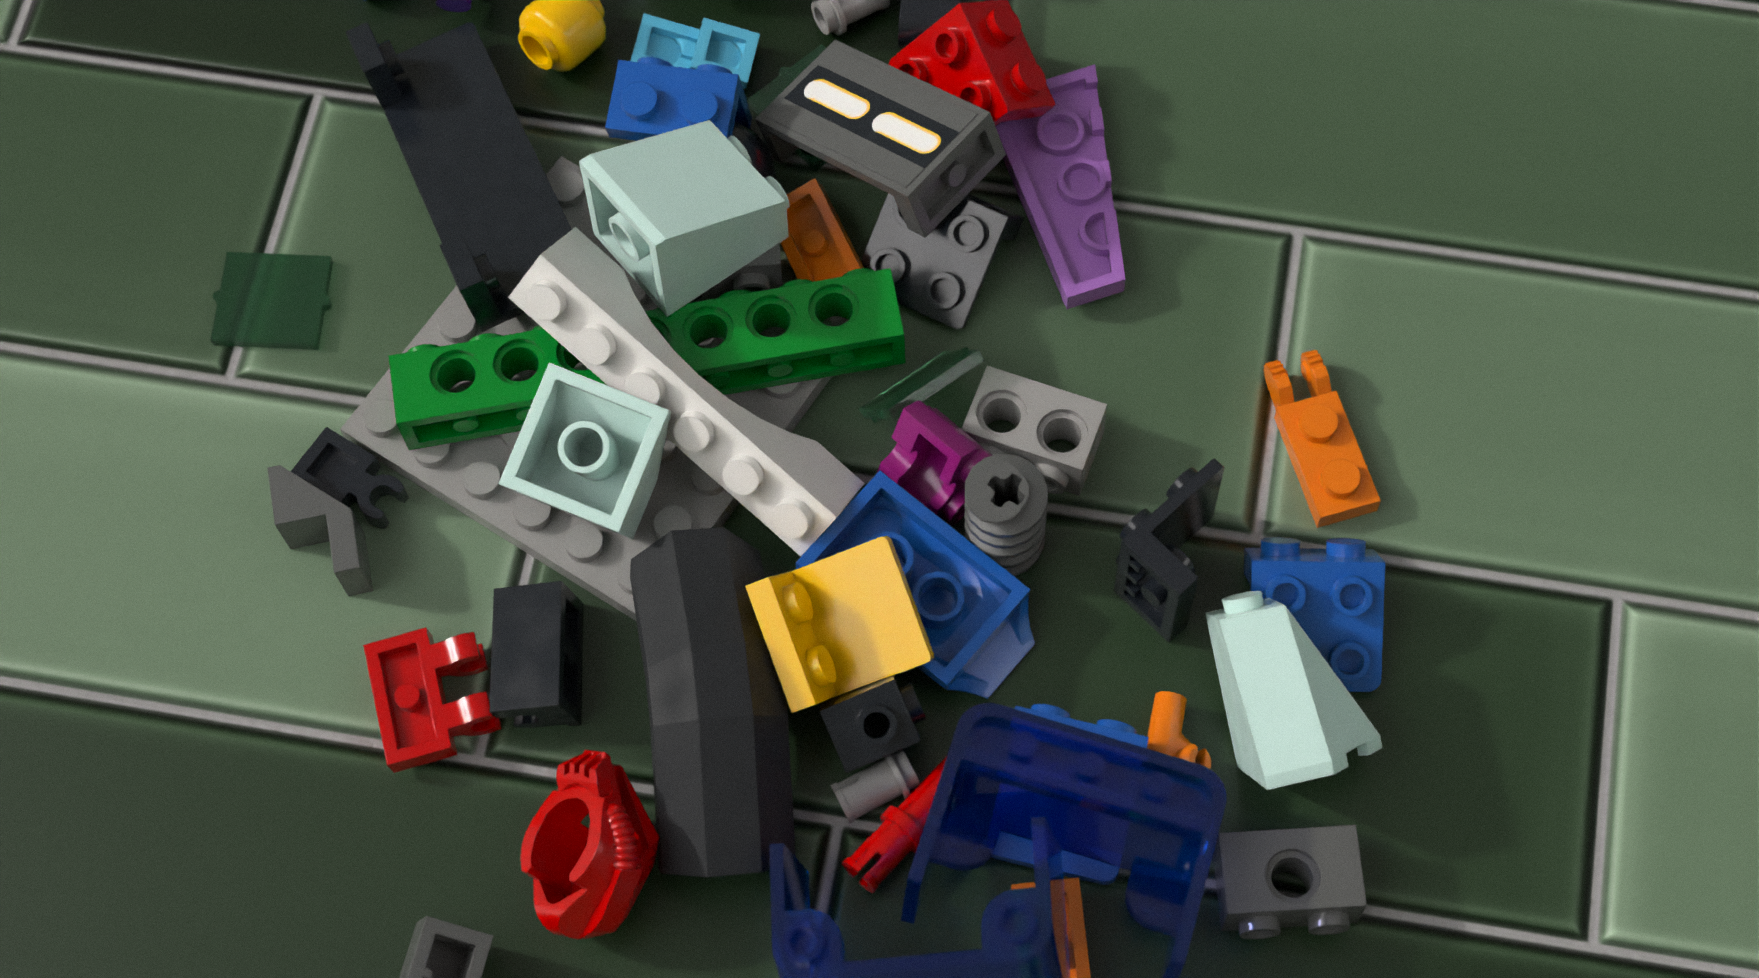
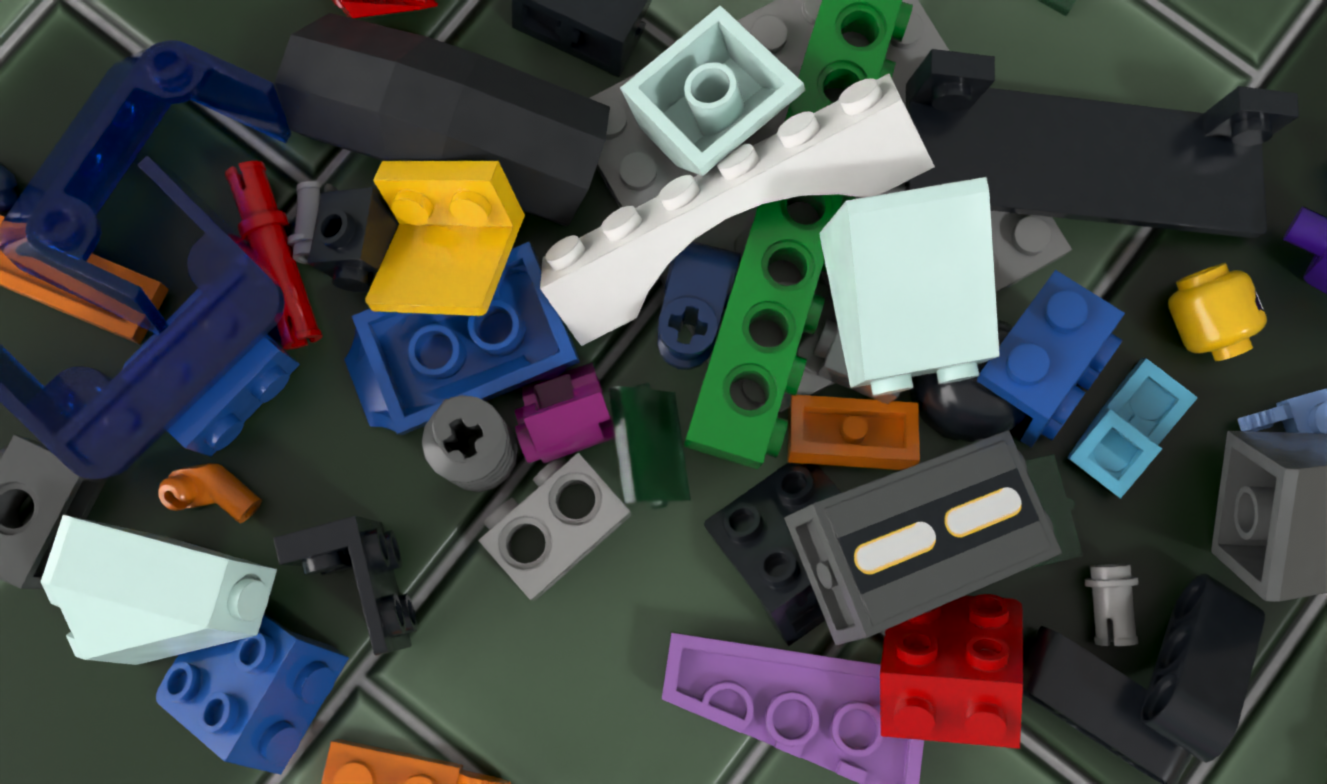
camera: 110 degrees right, 15 degrees up
none -> dark blue piece [657,241,741,370]

